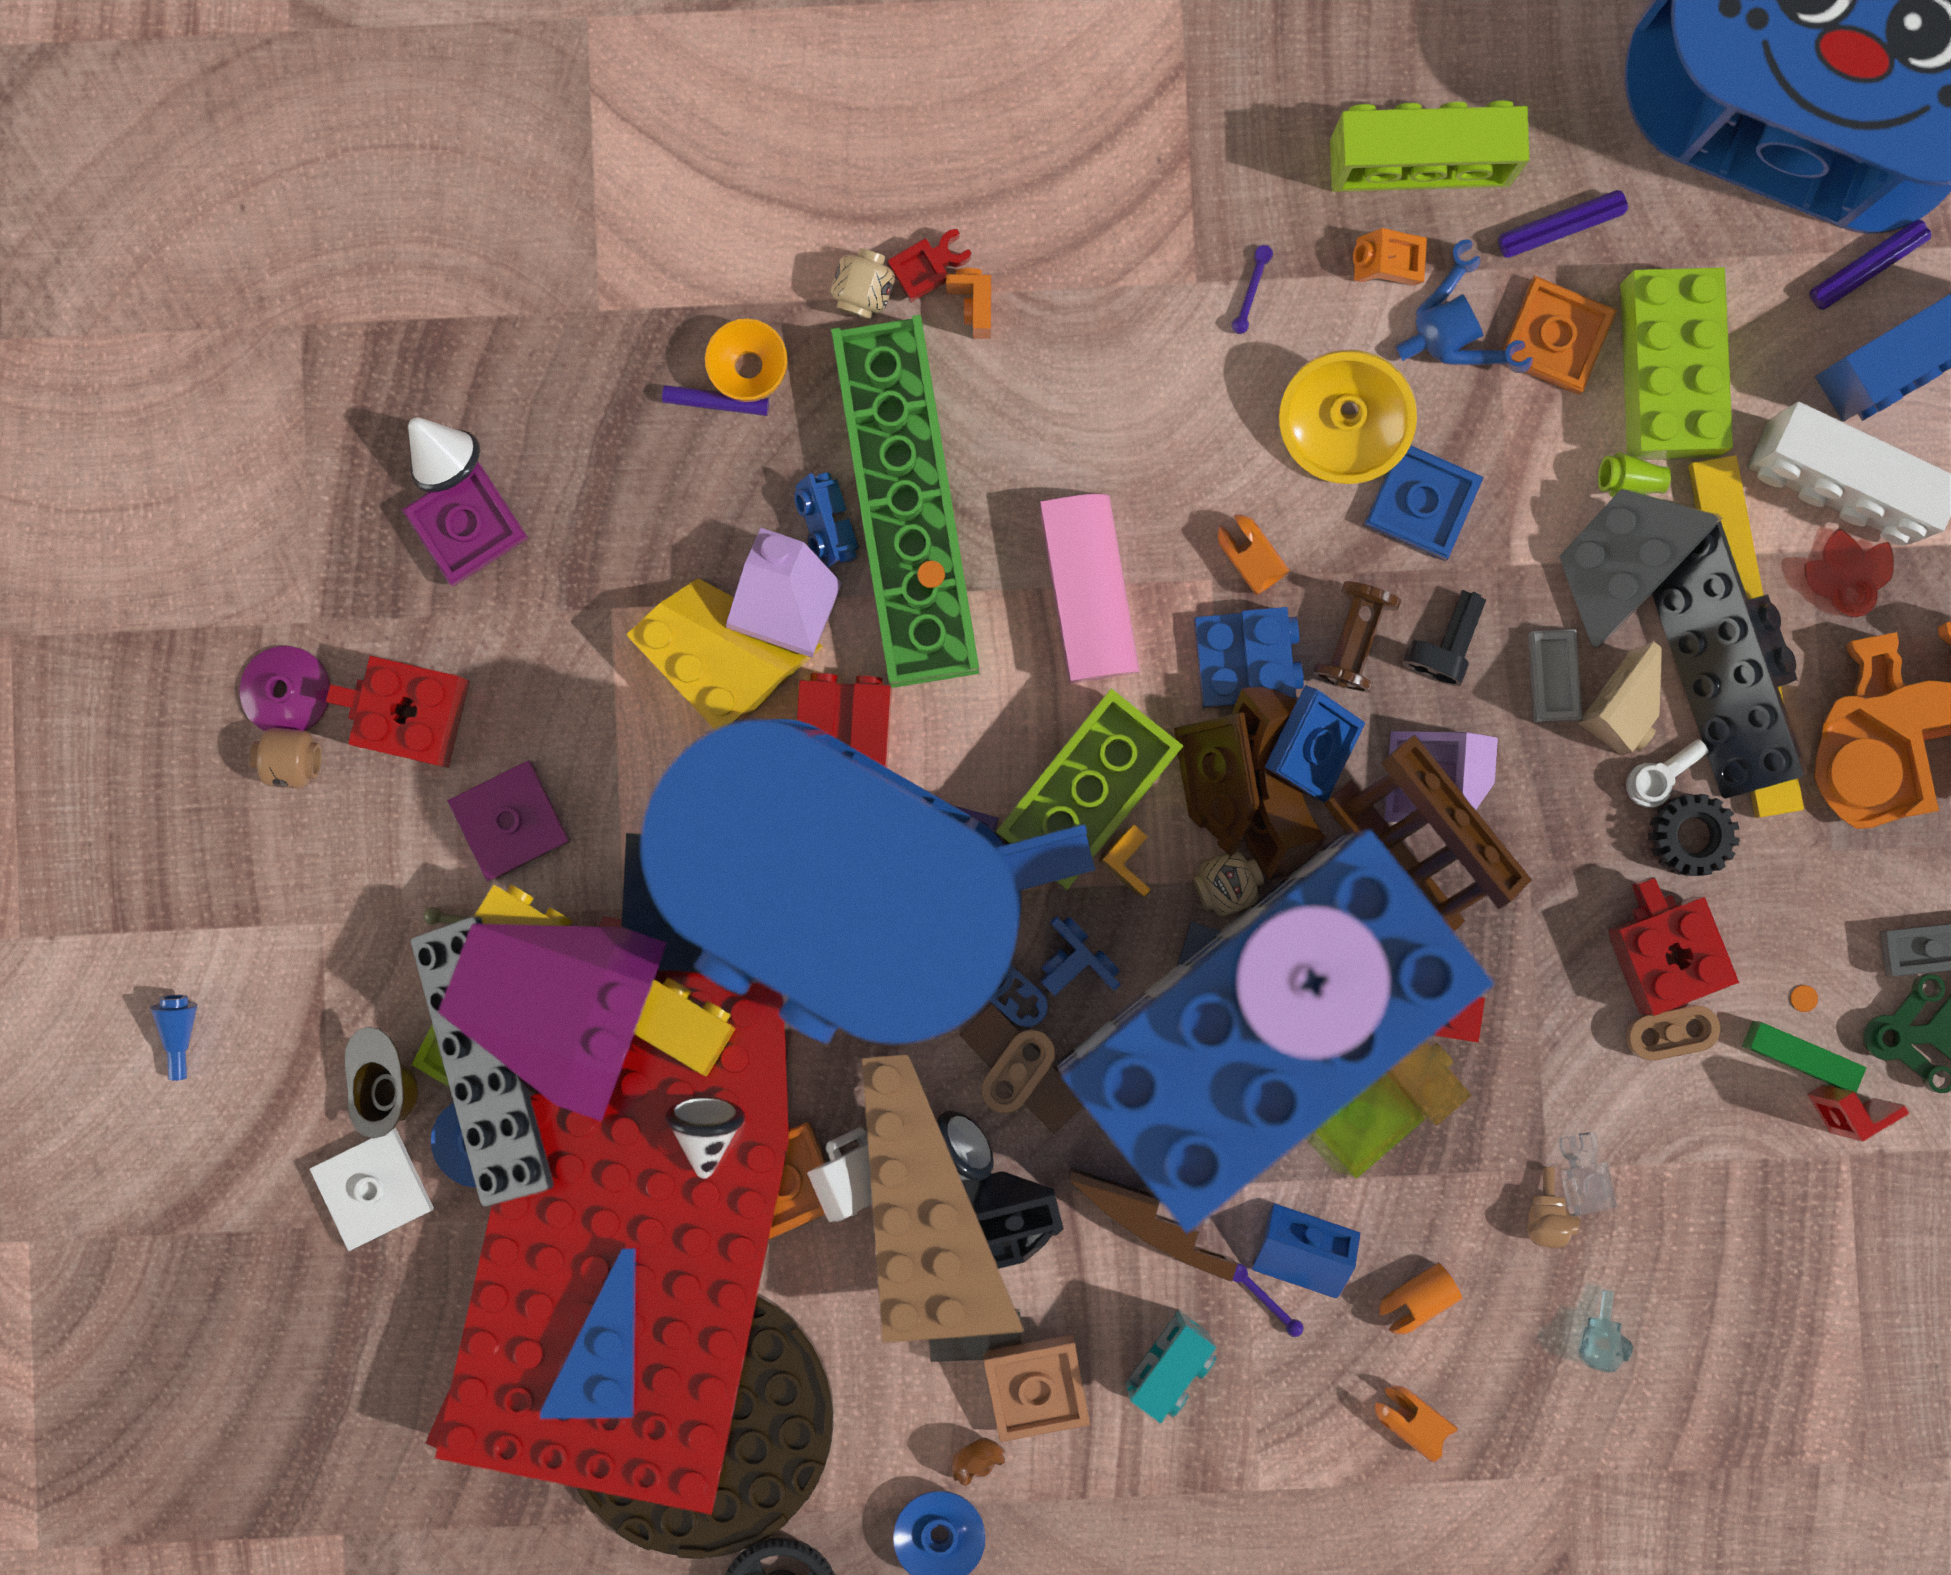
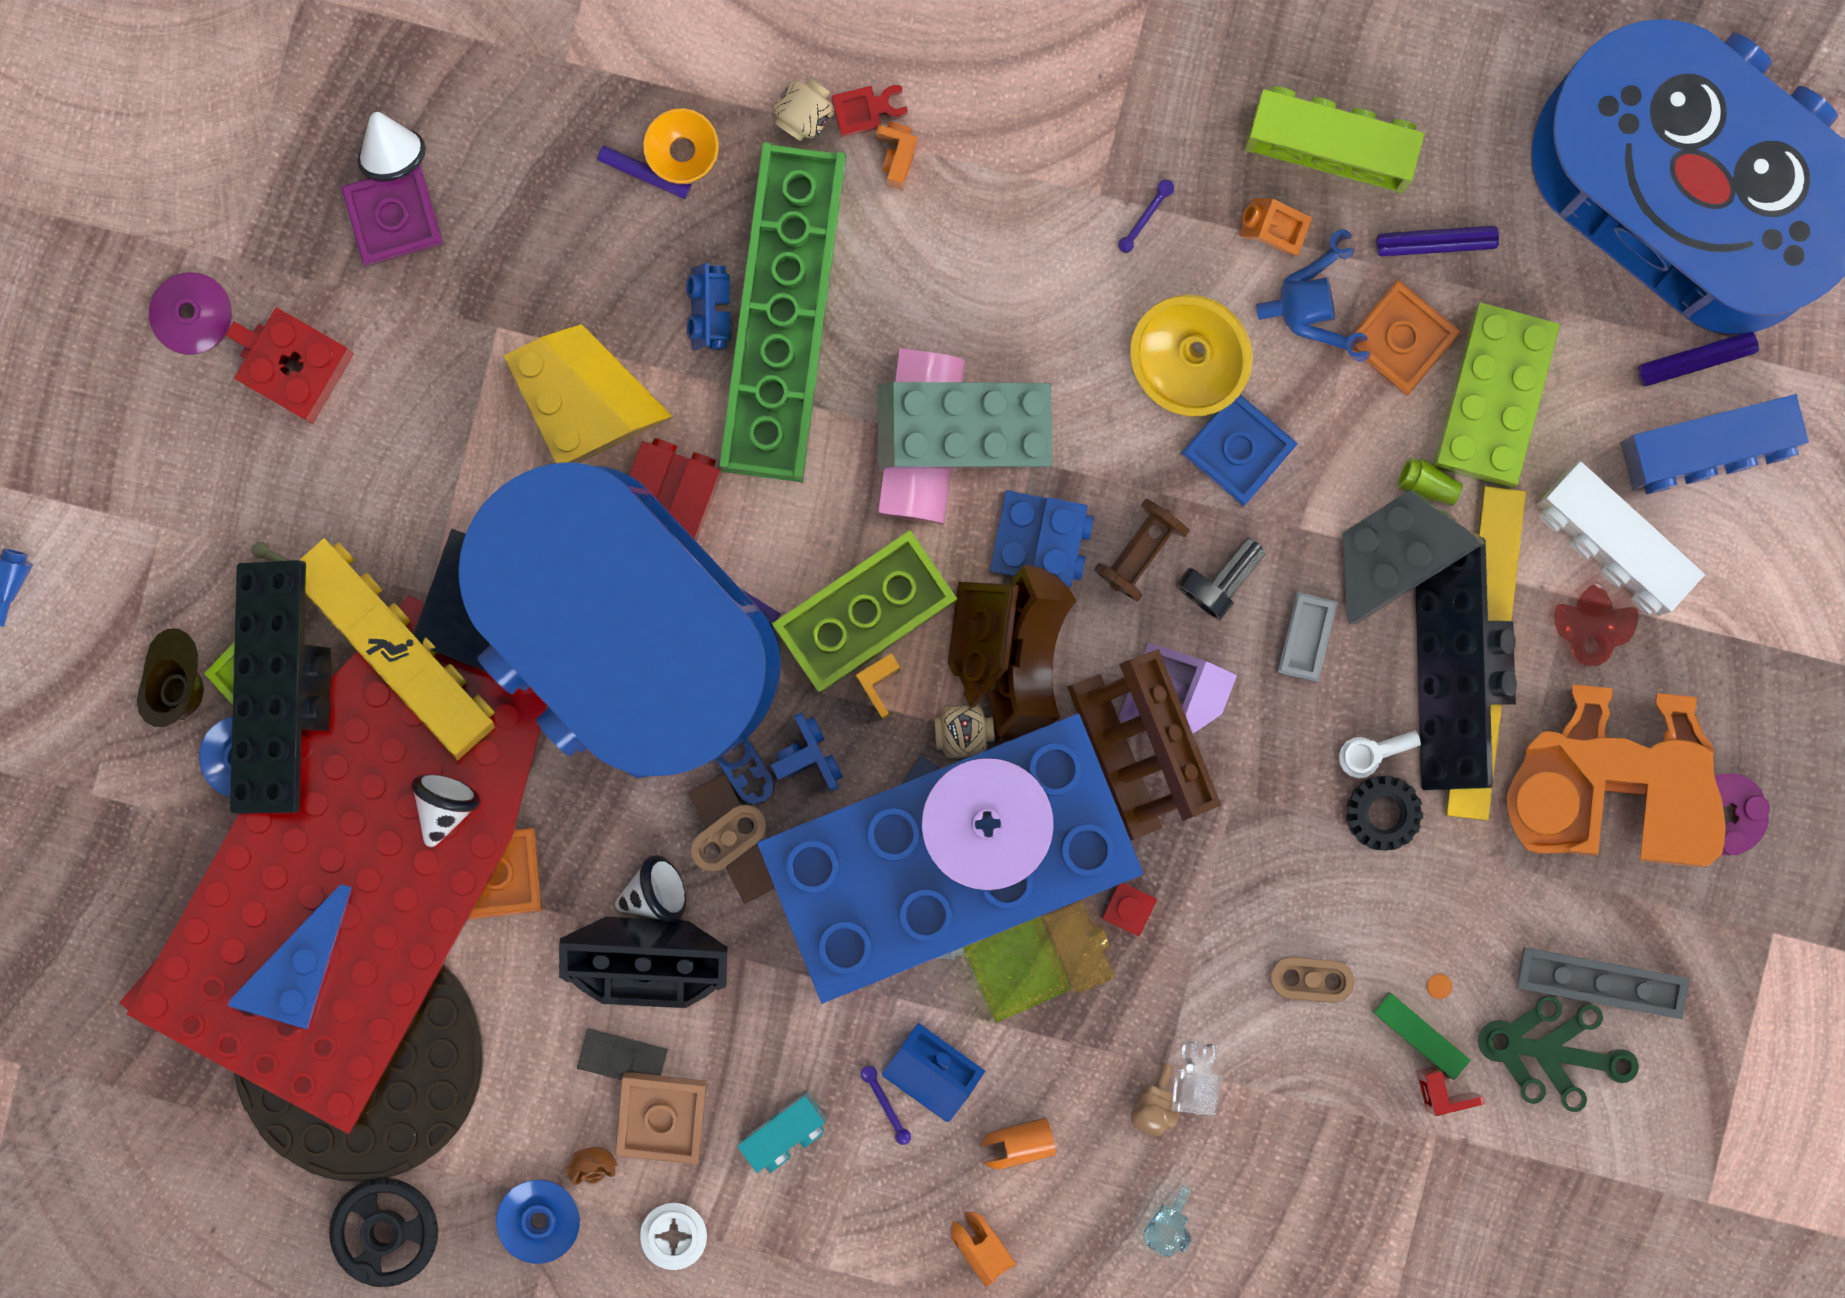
camera: 20 degrees right, 0 degrees up
medium nougat head [249,727,322,789] -> none
white plate [310,1127,434,1251] -> none
magenta wedge [438,924,667,1121] -> none
magenta plate [447,760,571,882] -> none
lavender slope [726,528,842,658] -> none
white piece [807,1127,872,1222] -> none
medium nougat wing [862,1055,1024,1343] -> none
orange sticker [918,561,945,588] -> none
blue panel [995,824,1095,892] -> none
reddish brown slope [1068,1167,1238,1282] -> none
orange piece [1217,514,1290,596] -> none
blue tile [1265,685,1365,803] -> none
tan slope [1577,642,1662,755] -> none
red hinge [1608,877,1740,1016] -> none
none -> white gear [640,1202,707,1270]
none -> sand green brick [877,382,1052,469]

